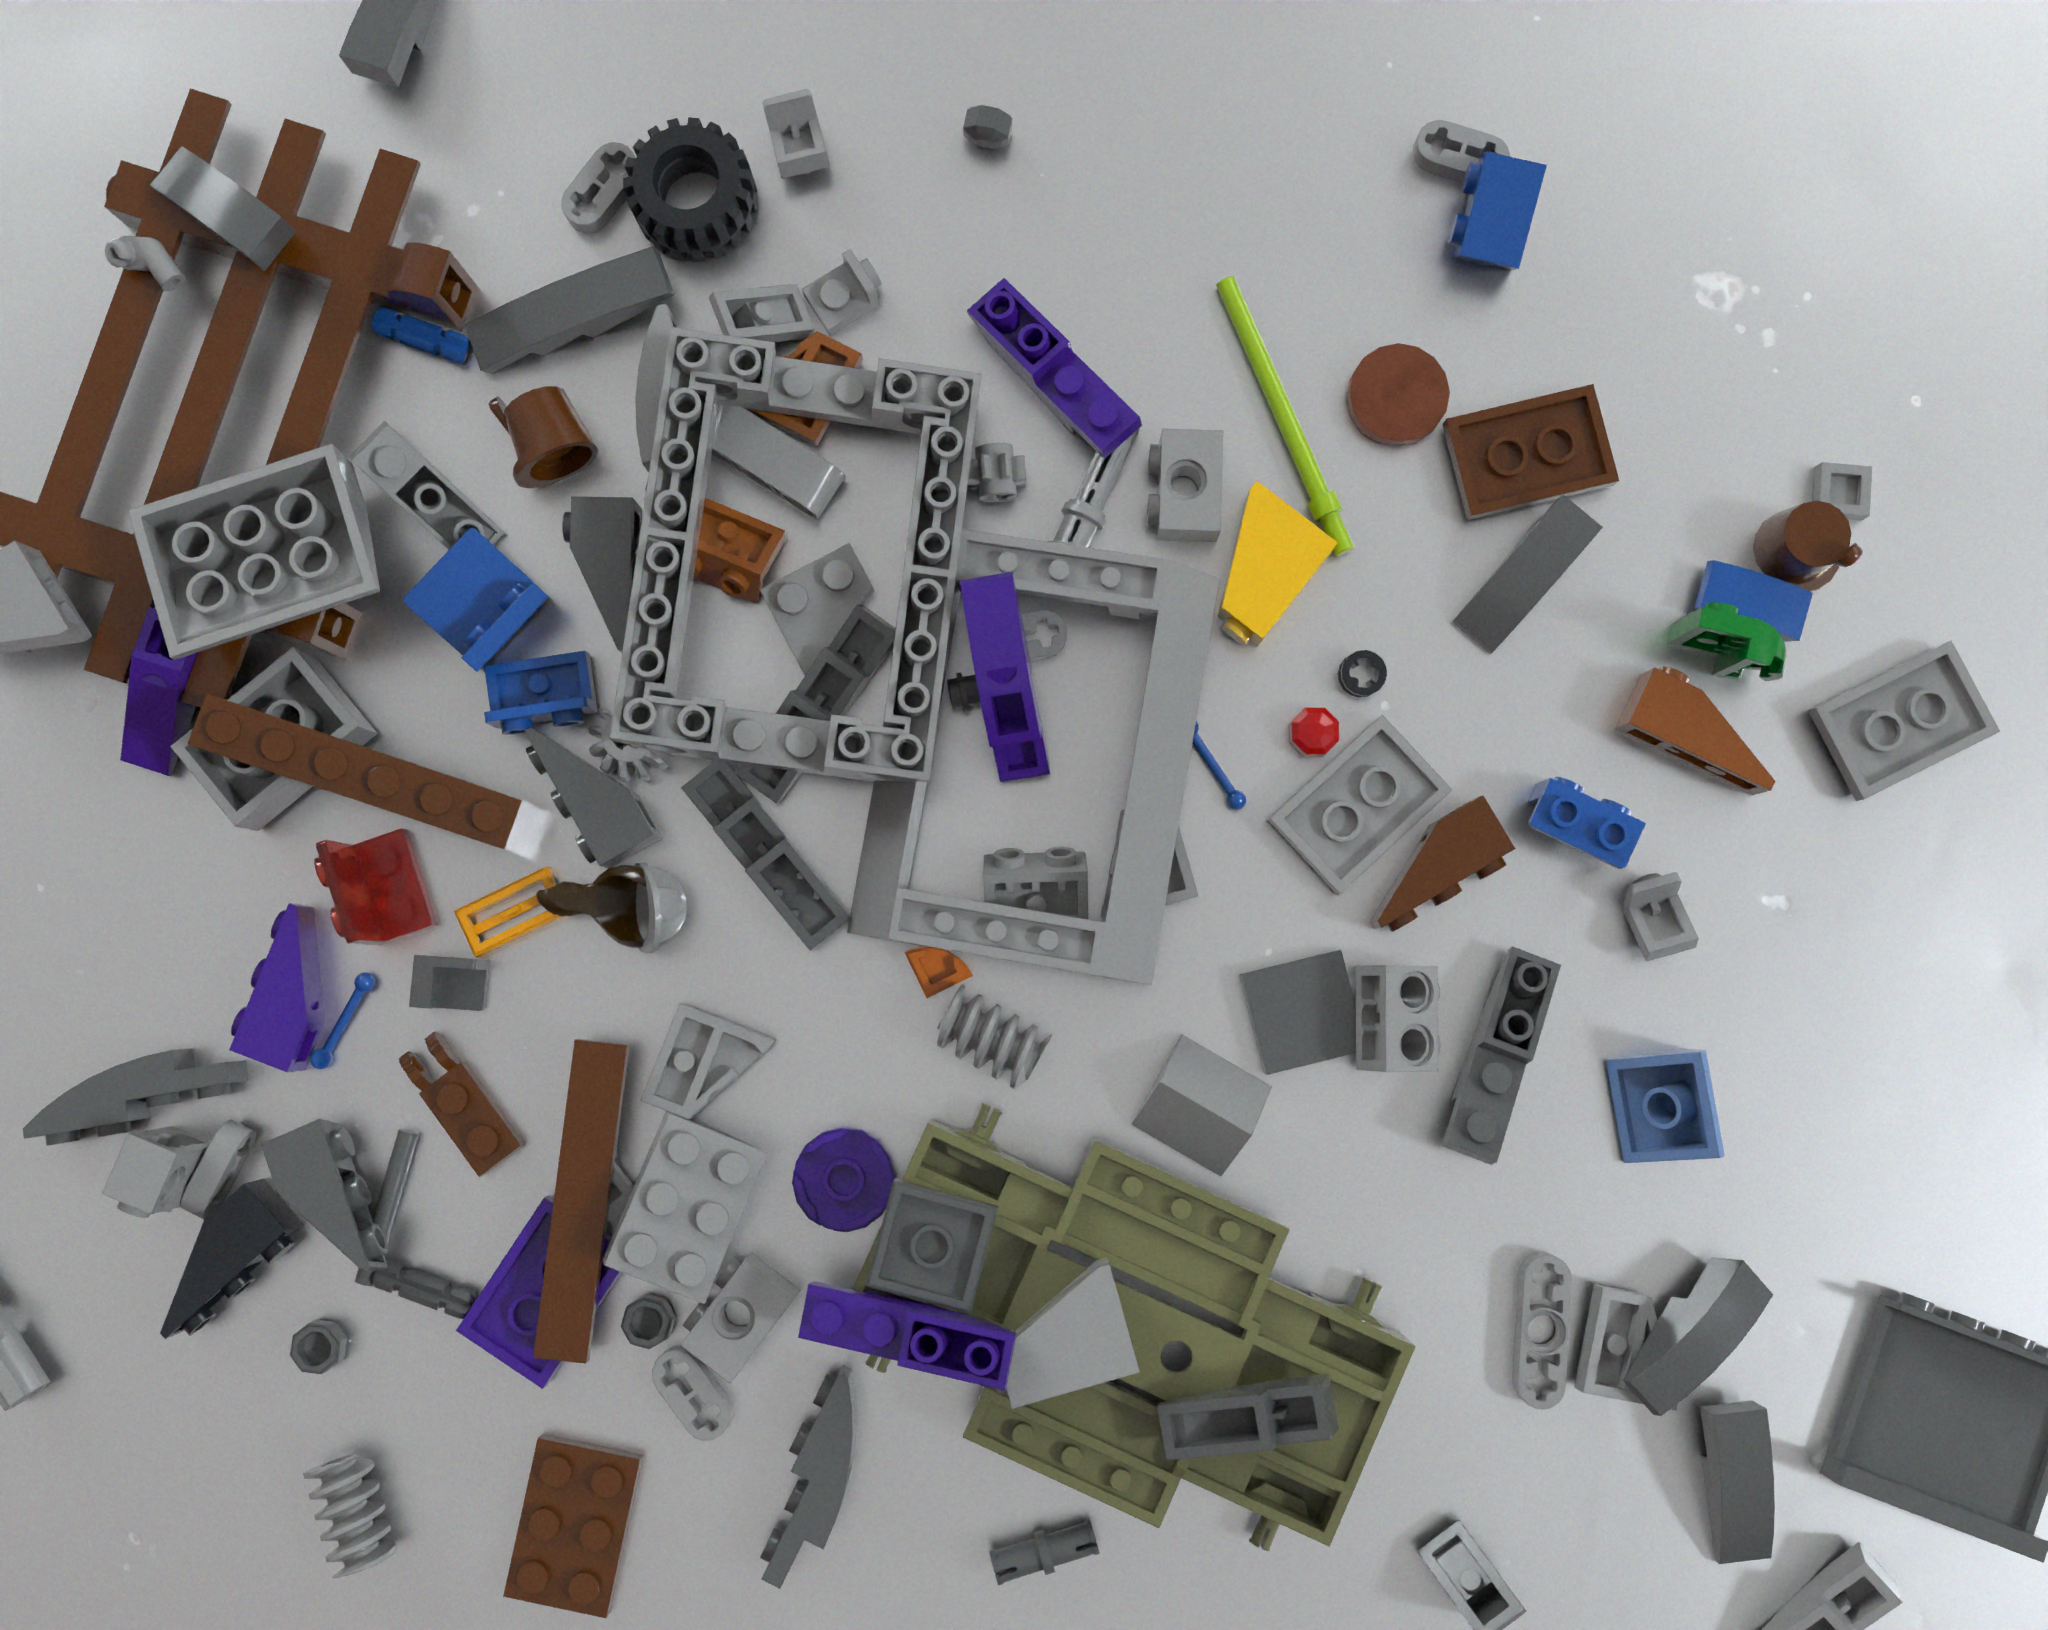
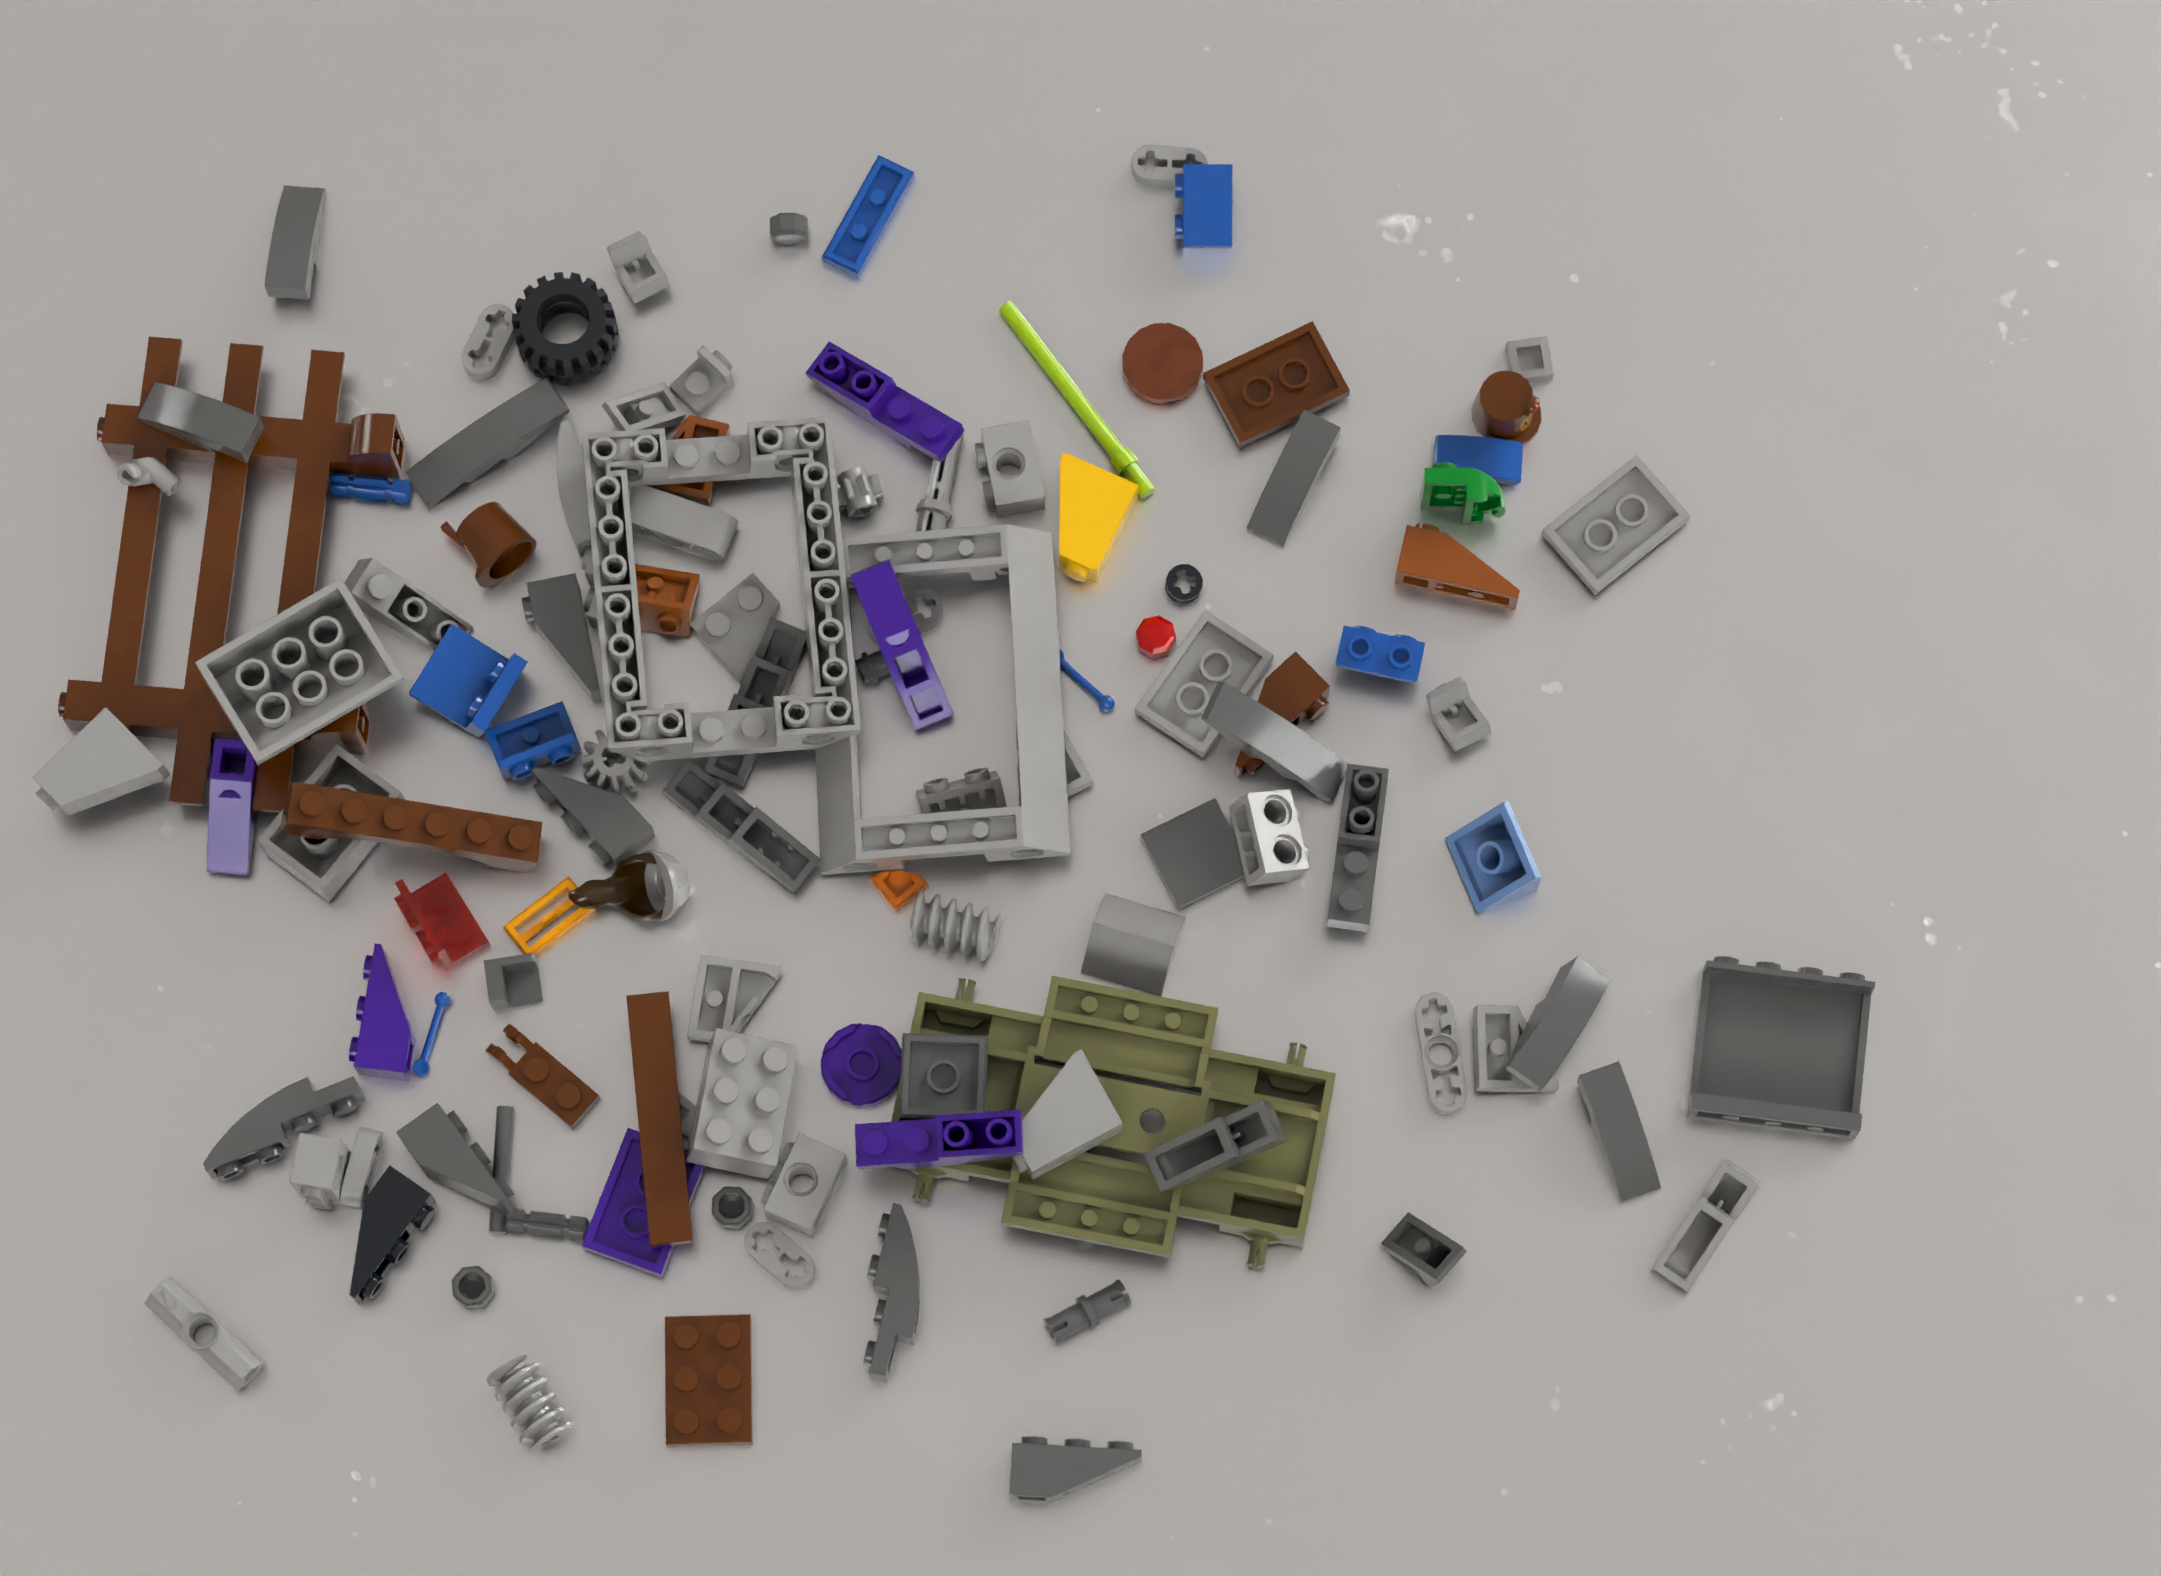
camera: 15 degrees left, 10 degrees down
none -> blue tile [822,155,915,279]
none -> dark grey slope [1201,681,1347,802]

